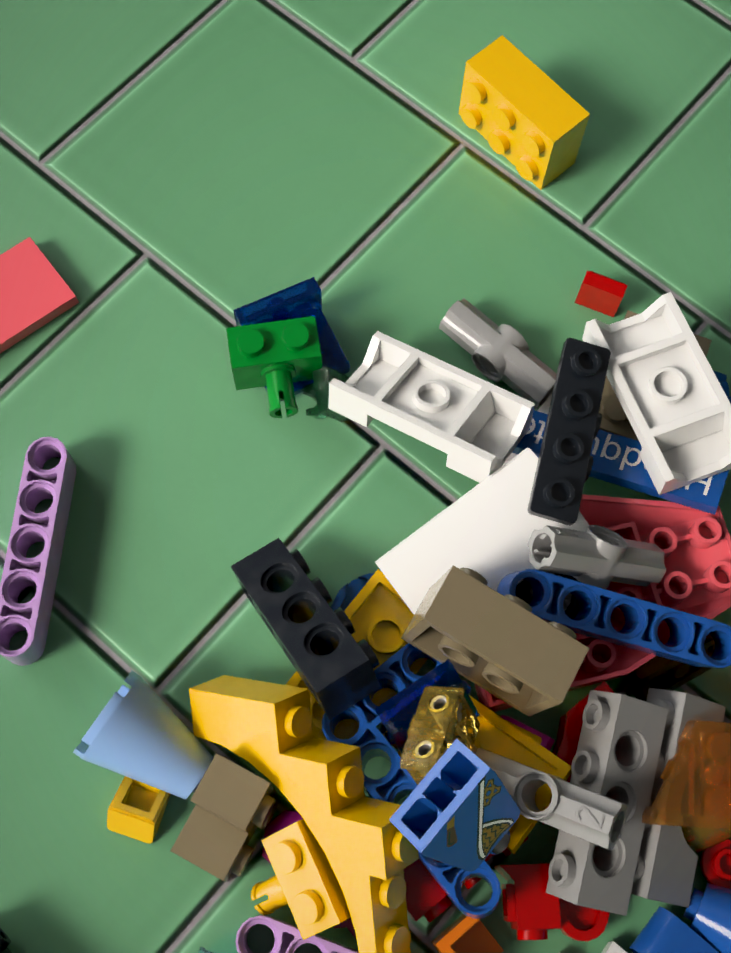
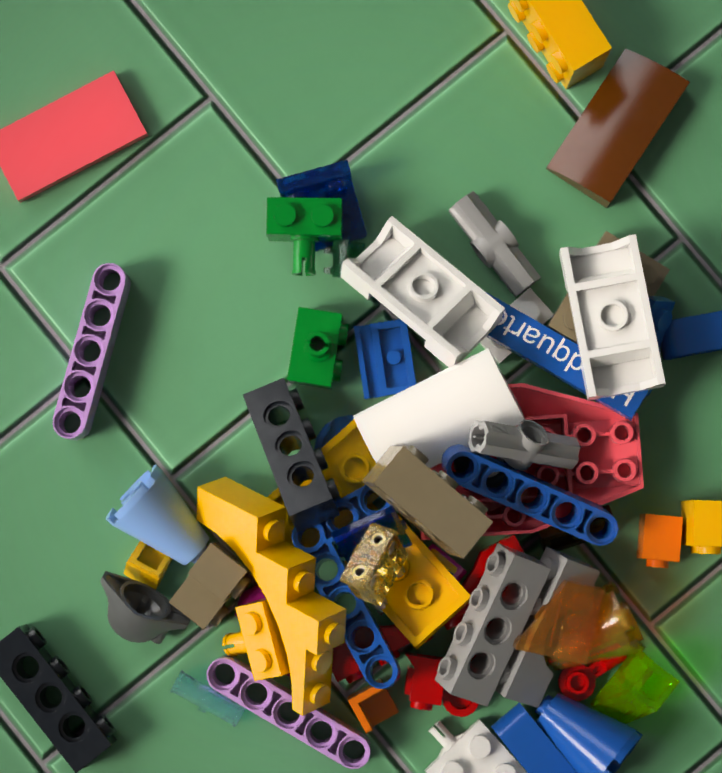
camera: 20 degrees right, 15 degrees up
blue torso [389,738,521,872] -> none
light grey piece [475,748,627,850] -> none
black bracket [527,338,611,526] -> none
red tile [574,270,628,318] -> none
none -> dark grey hat [100,571,190,644]
none -> green brick [287,307,349,390]
none -> blue plate [354,319,416,400]
none -> reddish brown slope [546,48,690,208]

